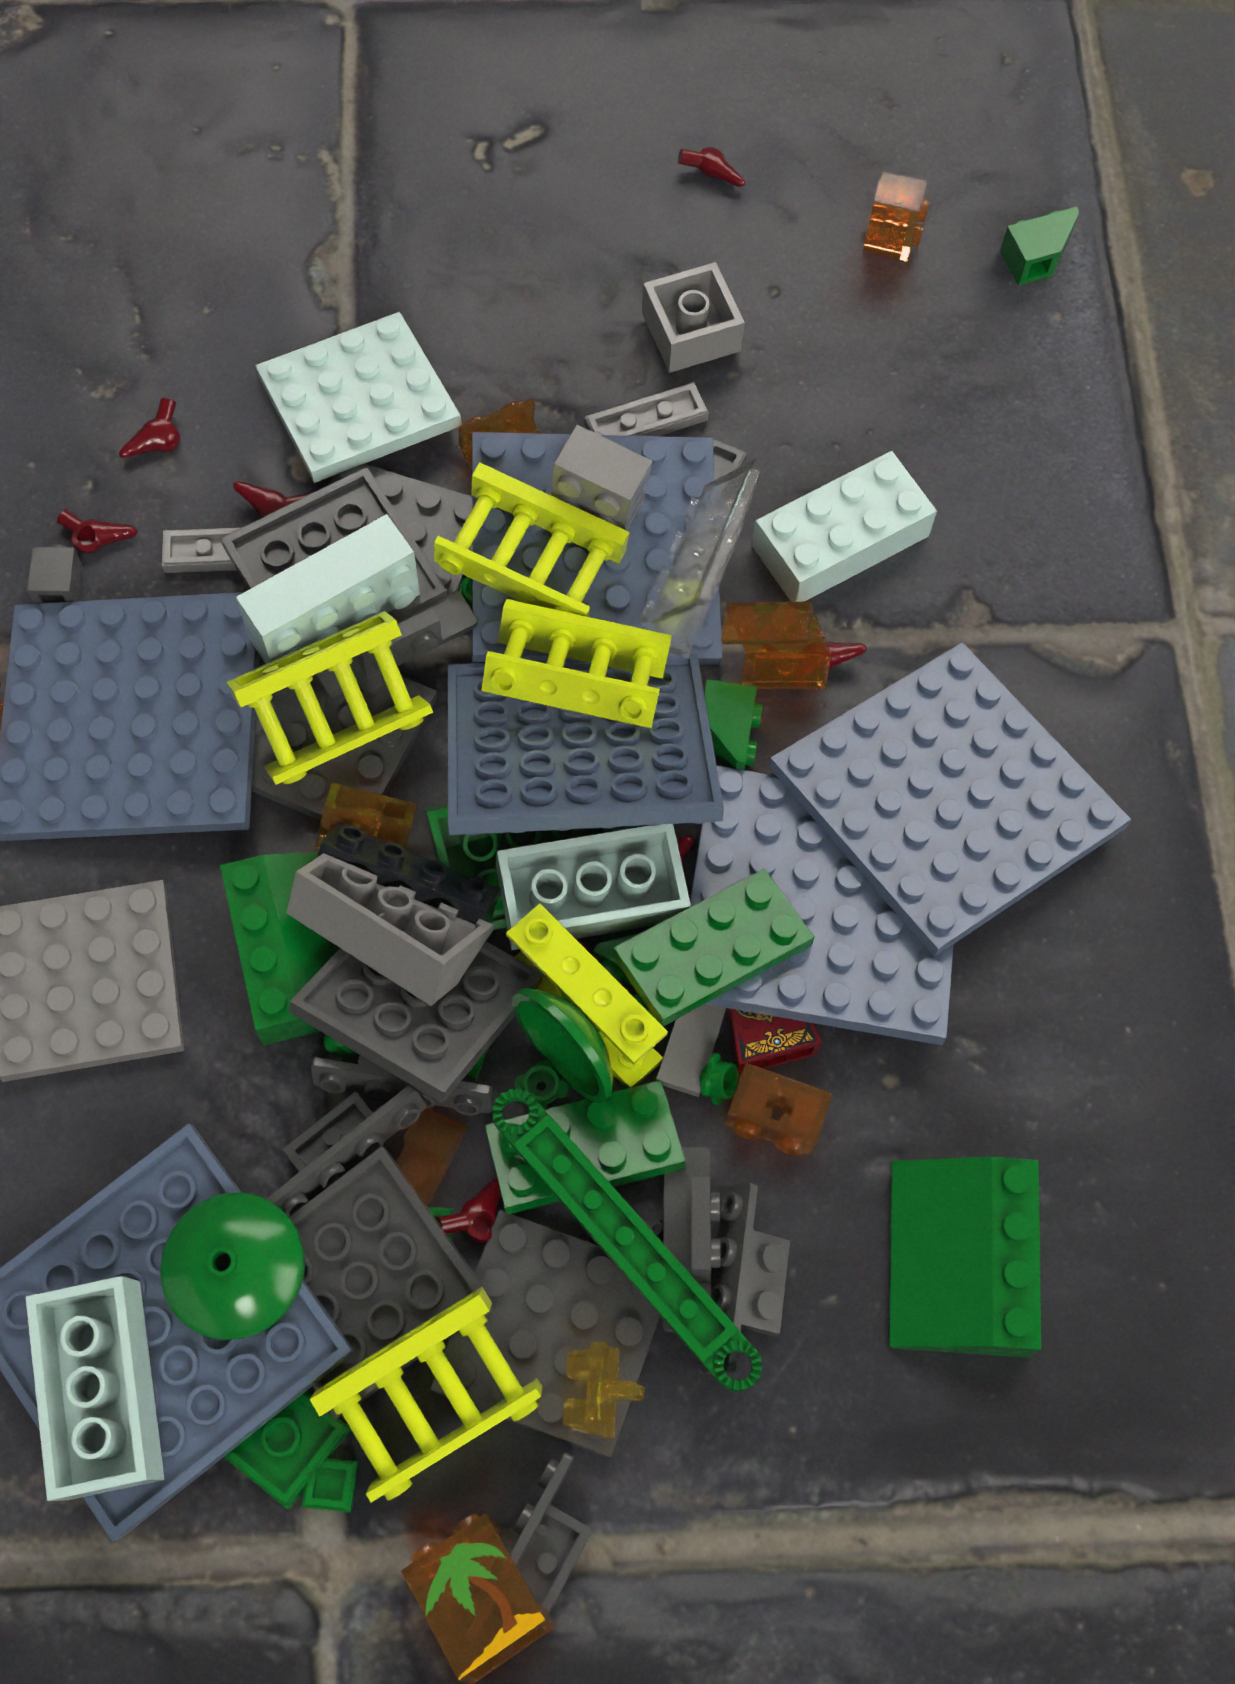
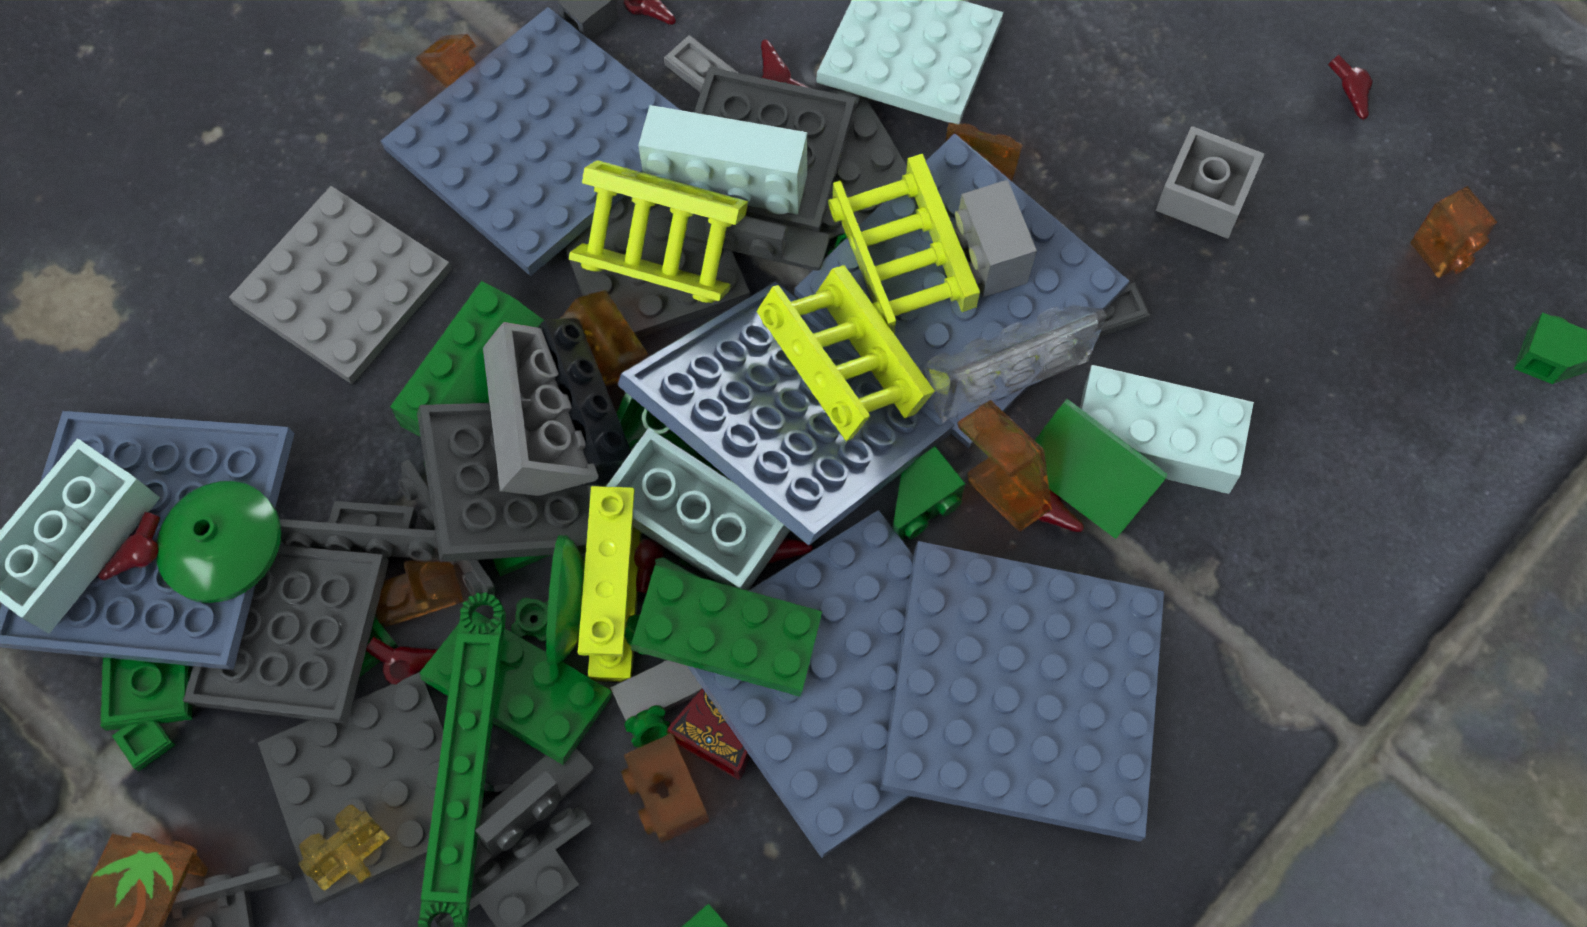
camera: 50 degrees right, 0 degrees up
neon yellow fence [309,1287,542,1503] -> none
light grey tile [584,382,709,436] -> none
none -> dark red animal [99,512,161,580]
none -> green tile [1017,399,1168,539]

